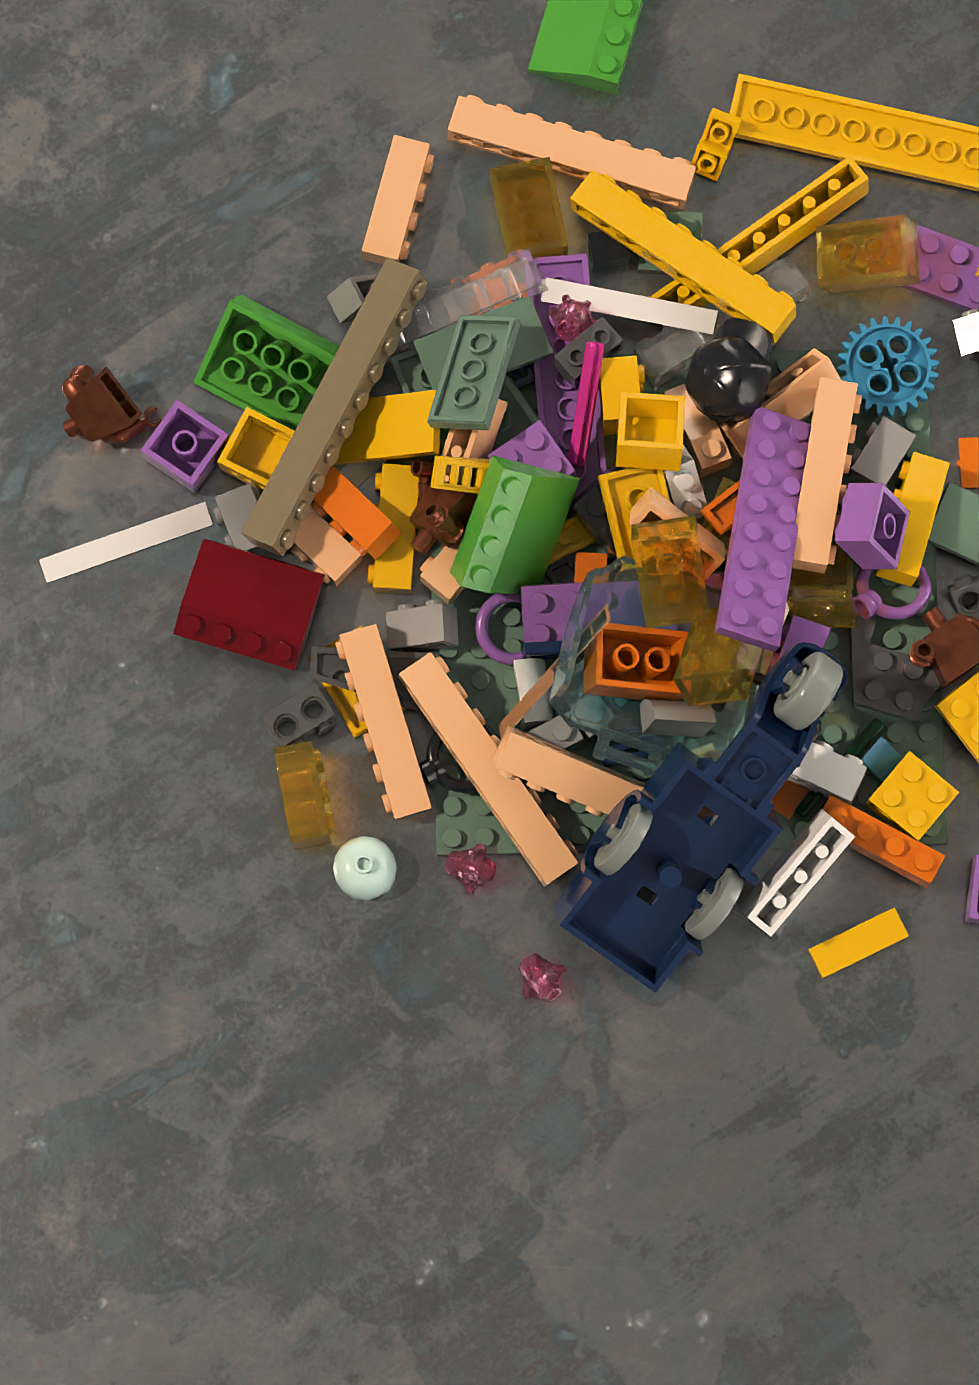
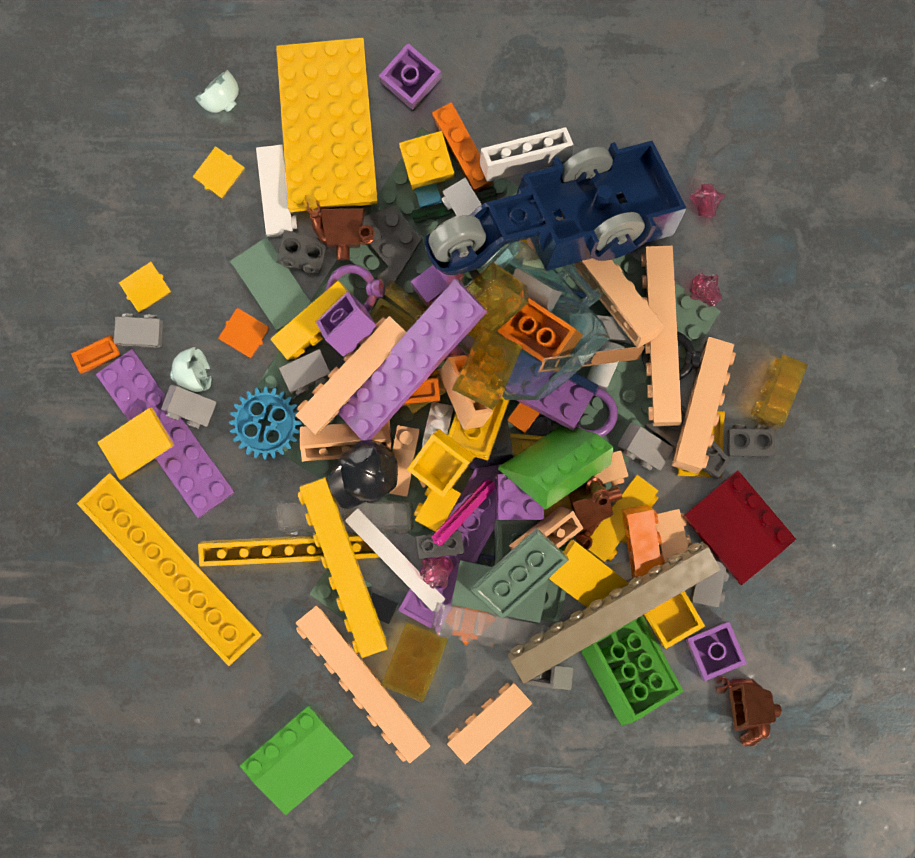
camera: 145 degrees left, 5 degrees up
white sticker [39,502,213,583] -> none
light aqua cylinder [333,836,397,901] -> none
yellow slope [430,456,491,494] -> none
yellow slope [691,108,742,181] -> none
yellow tile [808,907,909,979] -> none
clear yellow brick [816,214,920,295] -> none

